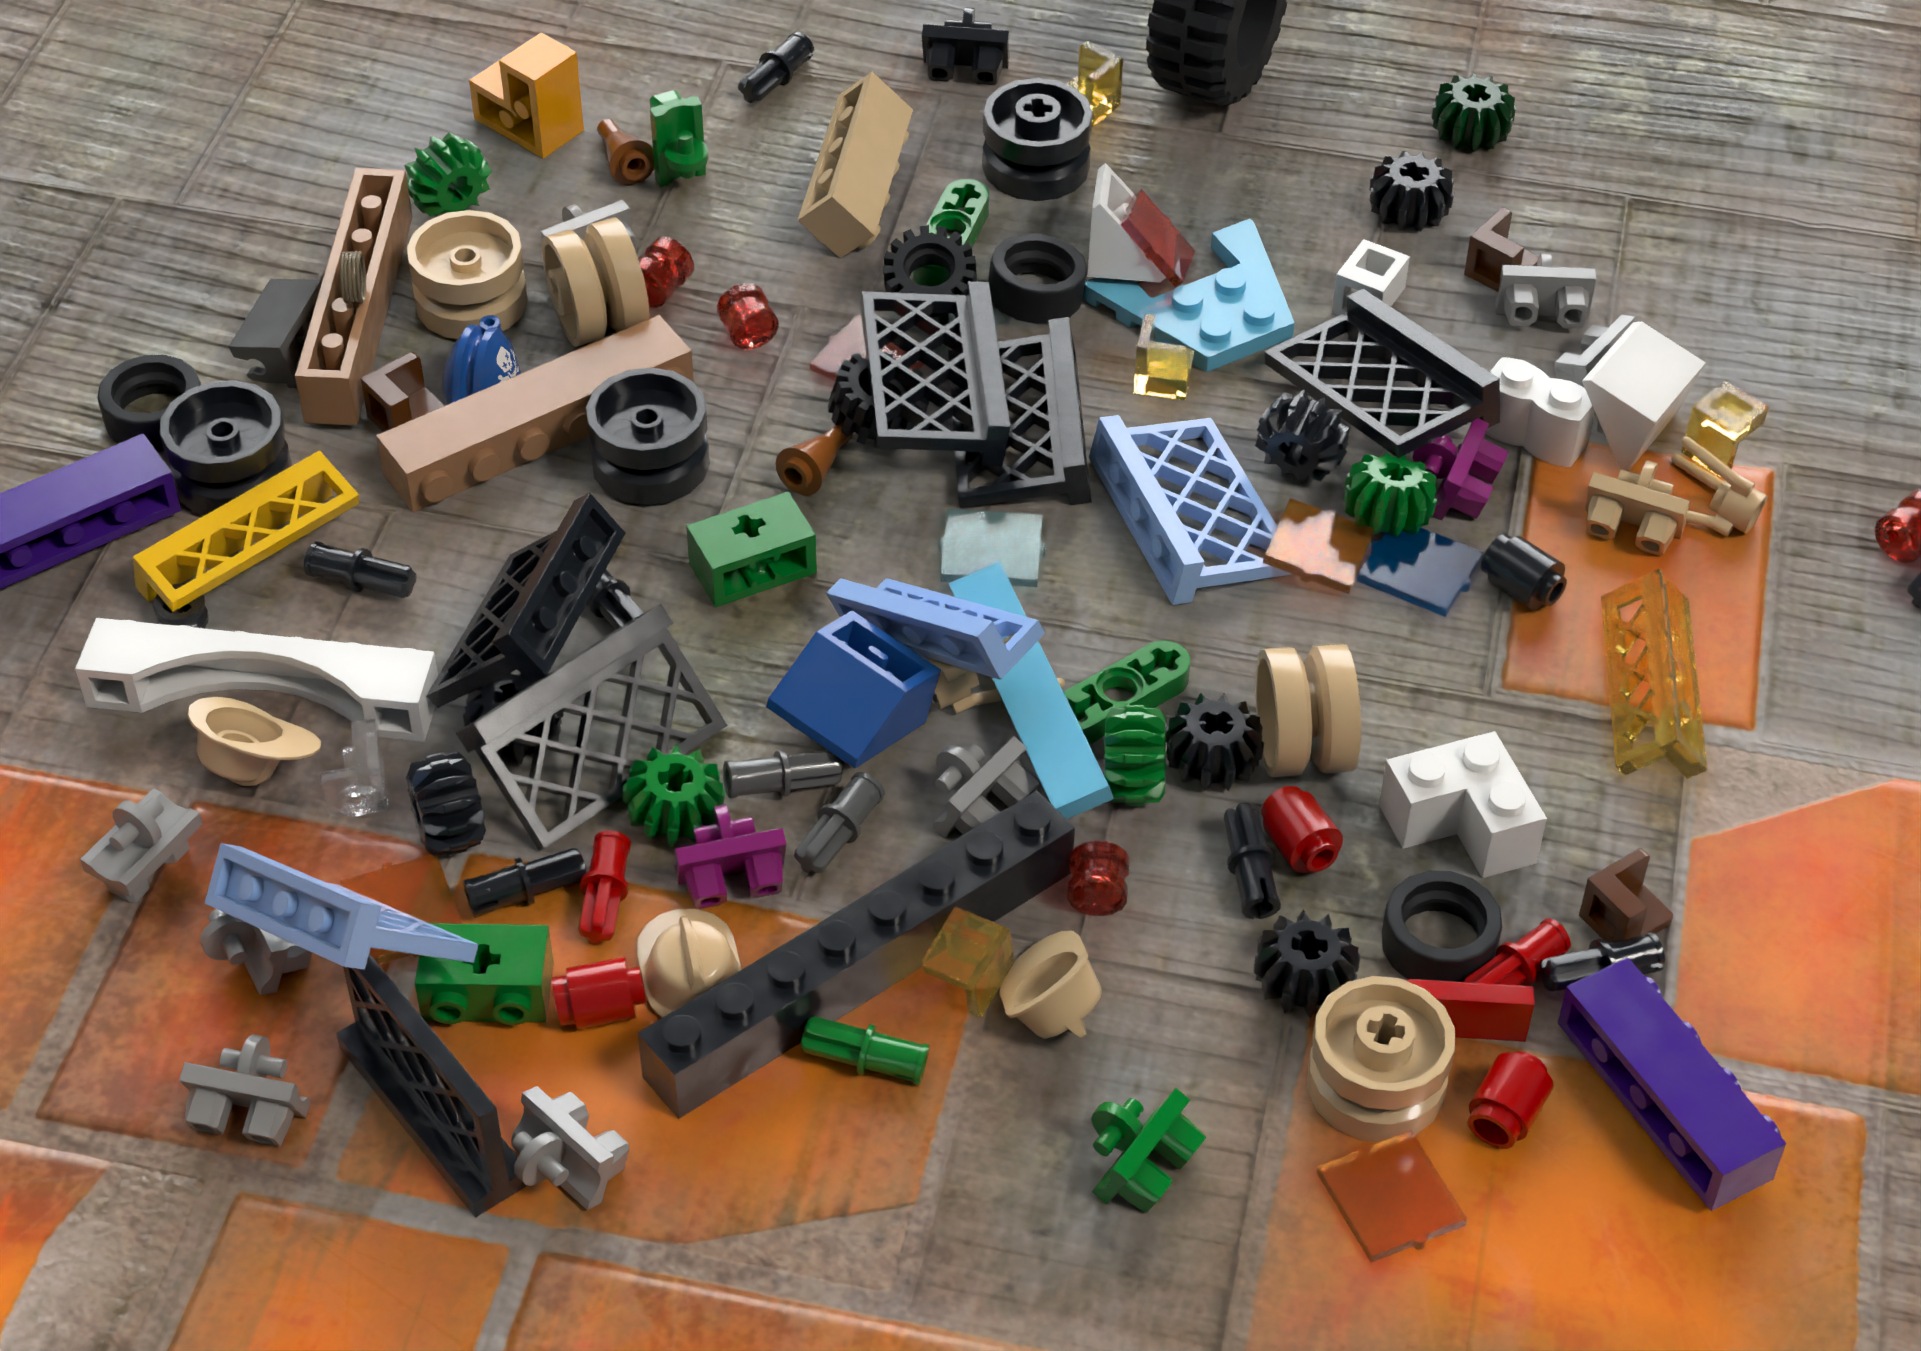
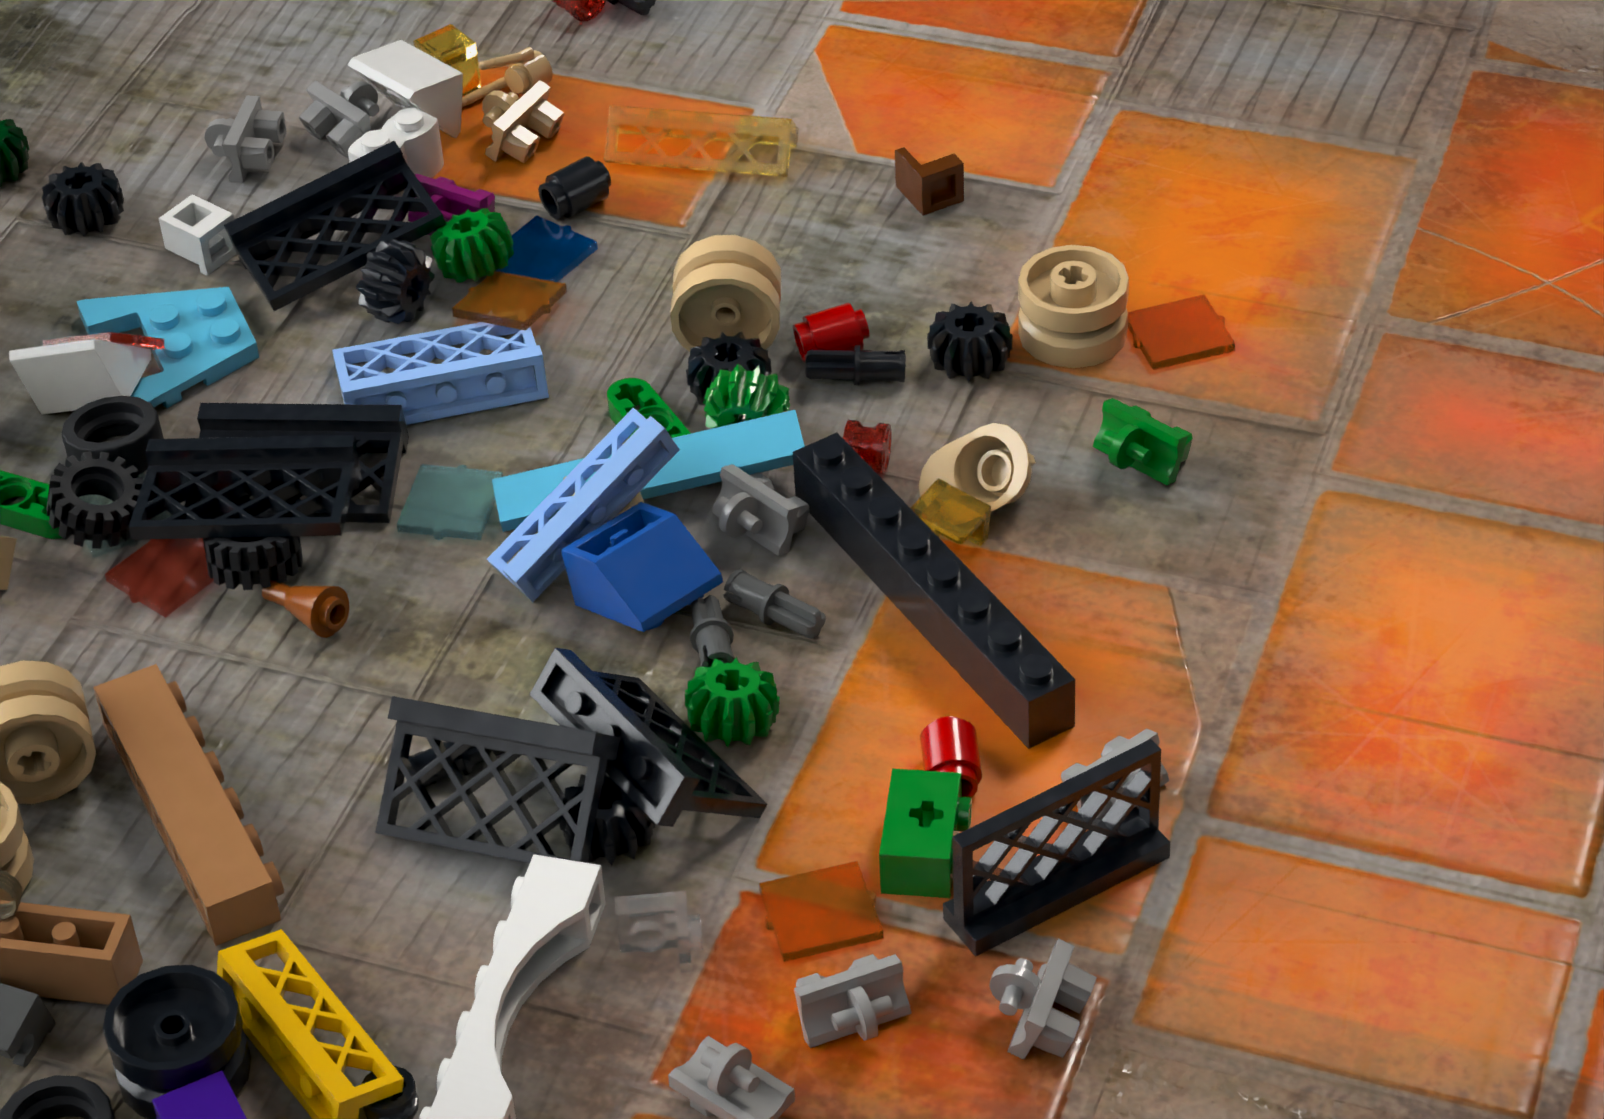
camera: 80 degrees left, 5 degrees down
tan piece [187,697,321,786] -> none
light blue fence [205,843,479,970] -> none
black axle [304,541,417,598] -> none
reddish brown panel [361,352,445,432] -> none
black gear [406,752,486,856] -> none
blue hat [442,315,521,405] -> none
black axle [463,848,587,918] -> none
red axle [578,830,631,945] -> none
black wheel [586,367,710,505] -> none
tan piece [637,909,742,1018] -> none
magenta hips [674,804,787,909] -> none
green brick [686,491,817,608] -> none
clear red wheel [717,283,779,350] -> none
green axle [801,1016,930,1085] -> none
clear yellow panel [1134,314,1195,400] -> none
white brick [1379,731,1547,878] -> none
black tyre [1381,870,1502,982] -> none
red tile [1407,979,1535,1042] -> none
red axle [1463,918,1571,986] -> none
reddish brown panel [1464,207,1538,292] -> none
red brick [1467,1051,1554,1149] -> none
black axle [1540,932,1665,991] -> none
dark purple brick [1557,957,1786,1211] -> none

